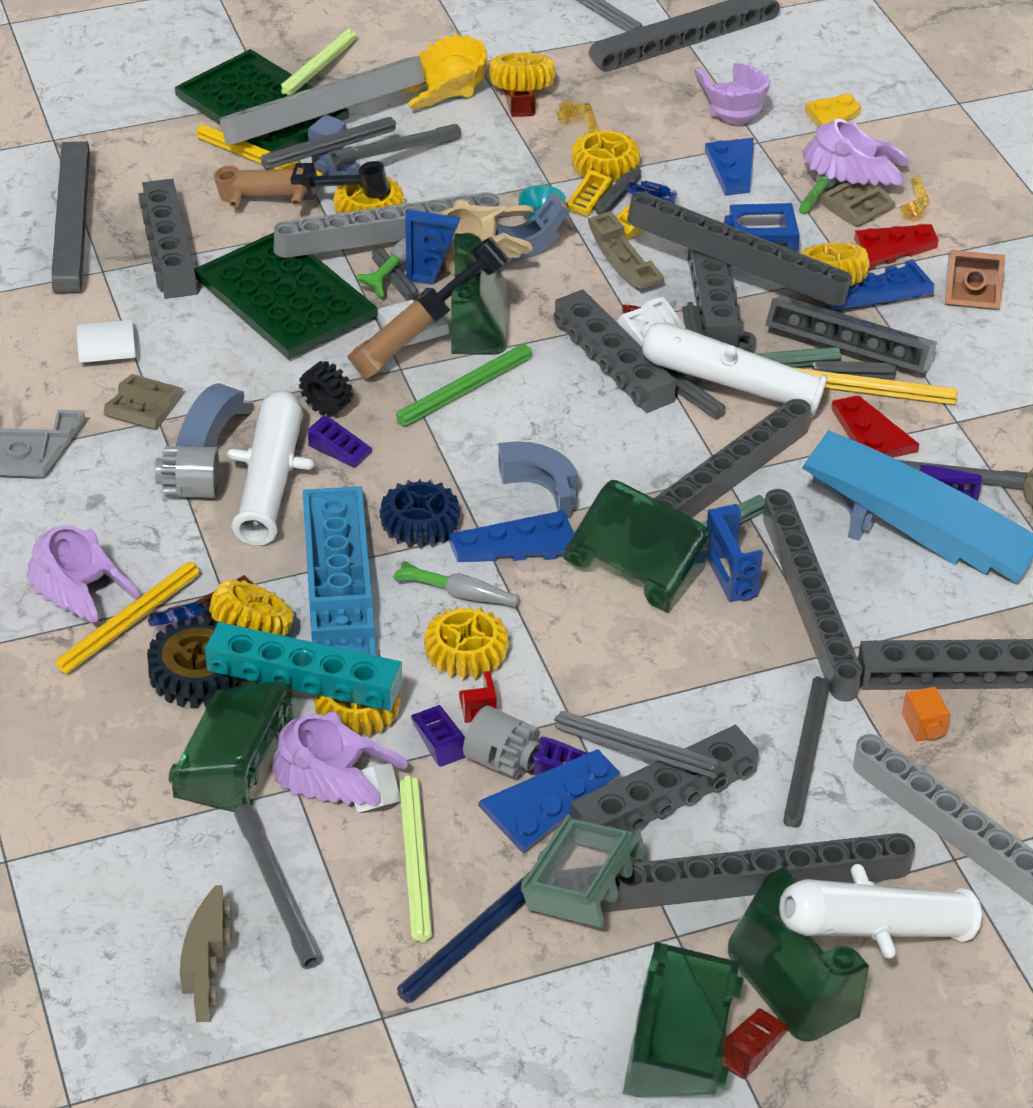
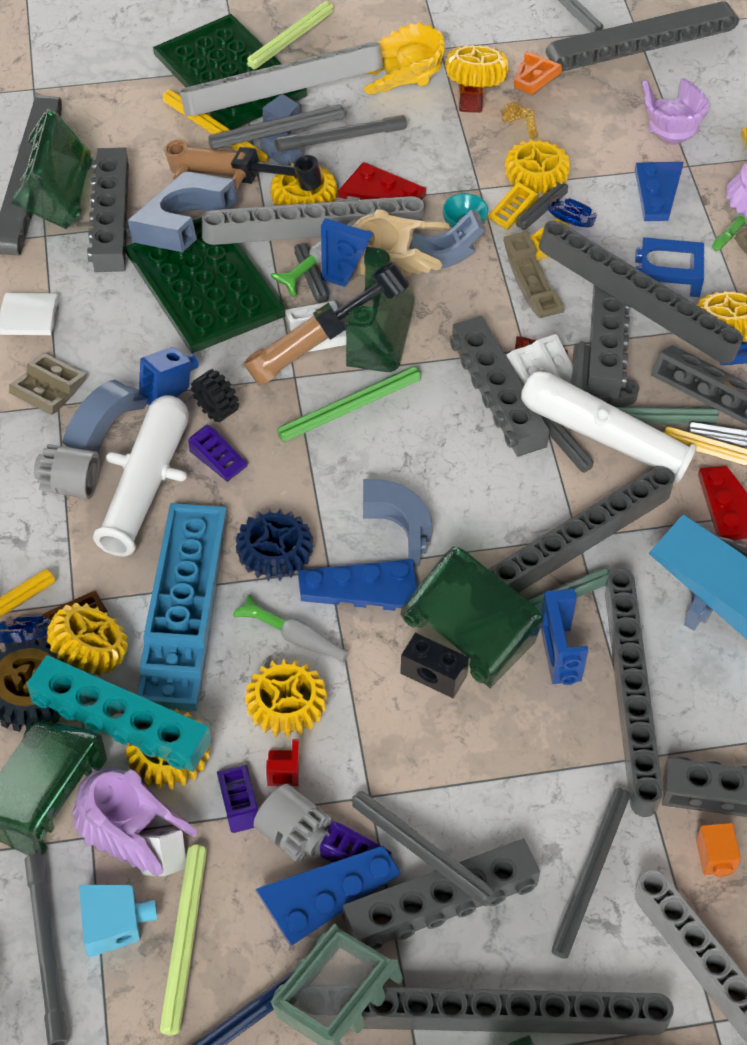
camera: 10 degrees right, 10 degrees up
none -> clear green windscreen [11,109,94,229]
none -> medium azure torso [79,885,158,957]
none -> sand blue arch [128,171,238,252]
none -> blue torso [139,347,199,406]
none -> red wing [338,162,426,200]
none -> black brick [400,632,469,699]
none -> orange wing [513,51,562,95]

